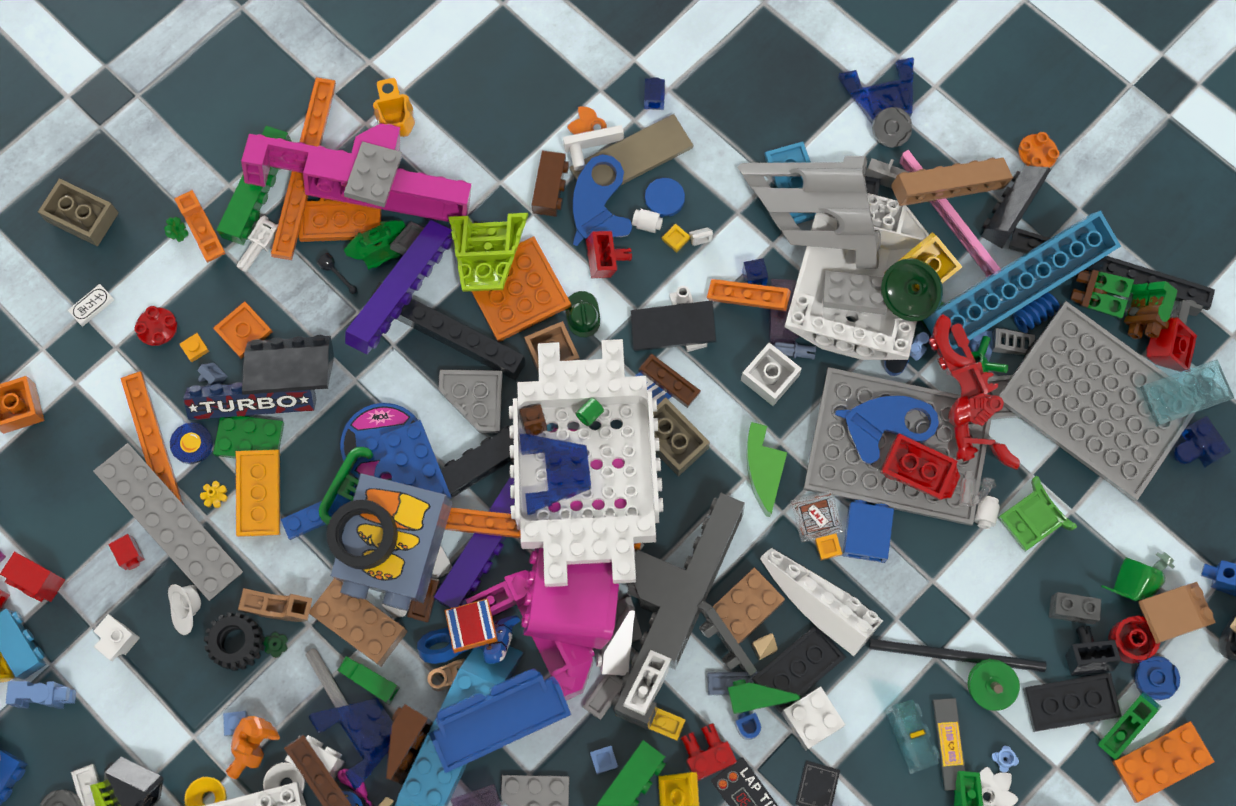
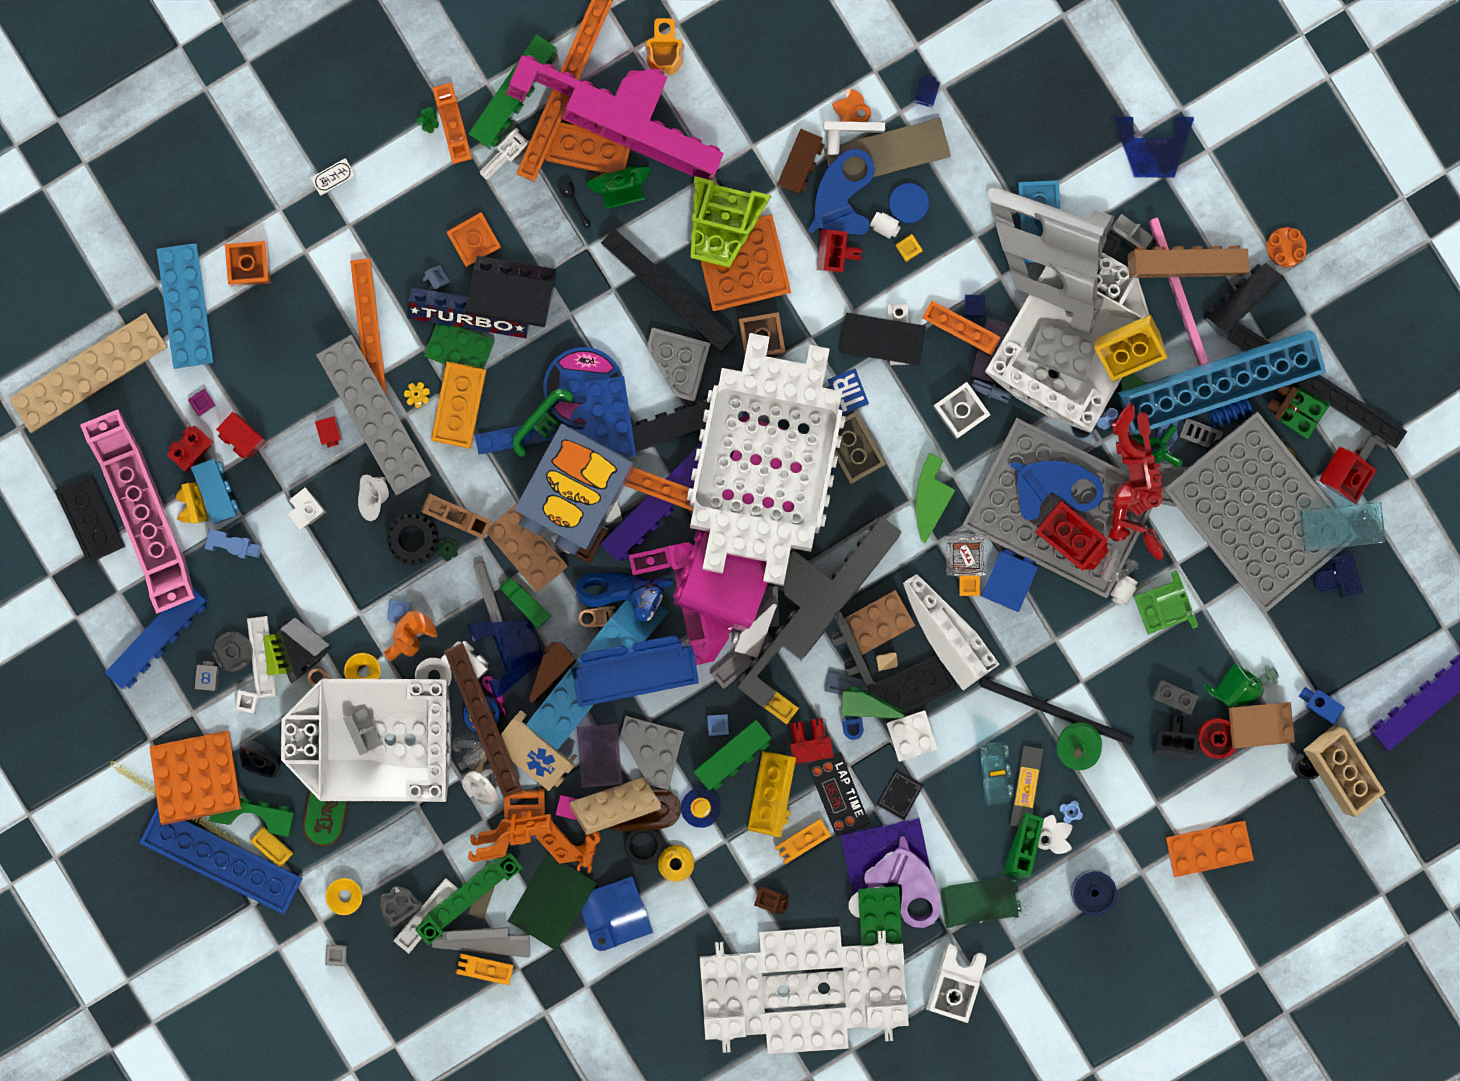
camera: 15 degrees right, 15 degrees up
dark tan brick [38,178,119,247] -> none
red dish [134,306,177,346] -> none
clear blue tile [170,422,213,465] -> none
light orange plate [180,333,210,362] -> none
black tyre [327,500,398,570] -> none
light grey plate [344,142,402,207] -> none
dark purple brick [345,220,453,355] -> none
dark grey tile [390,222,424,255] -> none
tile [445,598,498,653] -> none
reddish brown bracket [520,404,547,436] -> none
clear blue wing [520,434,592,515] -> none
dark green piece [566,291,600,338] -> none
green beam [575,398,604,427] -> none
white slope [623,650,671,715] -> none
reddish brown tile [638,354,701,408] -> none
white slope [689,228,713,246] -> none
dark grey tile [872,107,912,148] -> none
dark green dish [881,258,943,321] -> none
black tile [1023,673,1122,732] -> none
green slope [1098,692,1162,760] -> none
hips [1124,281,1178,339] -> none
blue tile [1134,656,1180,701] -> none

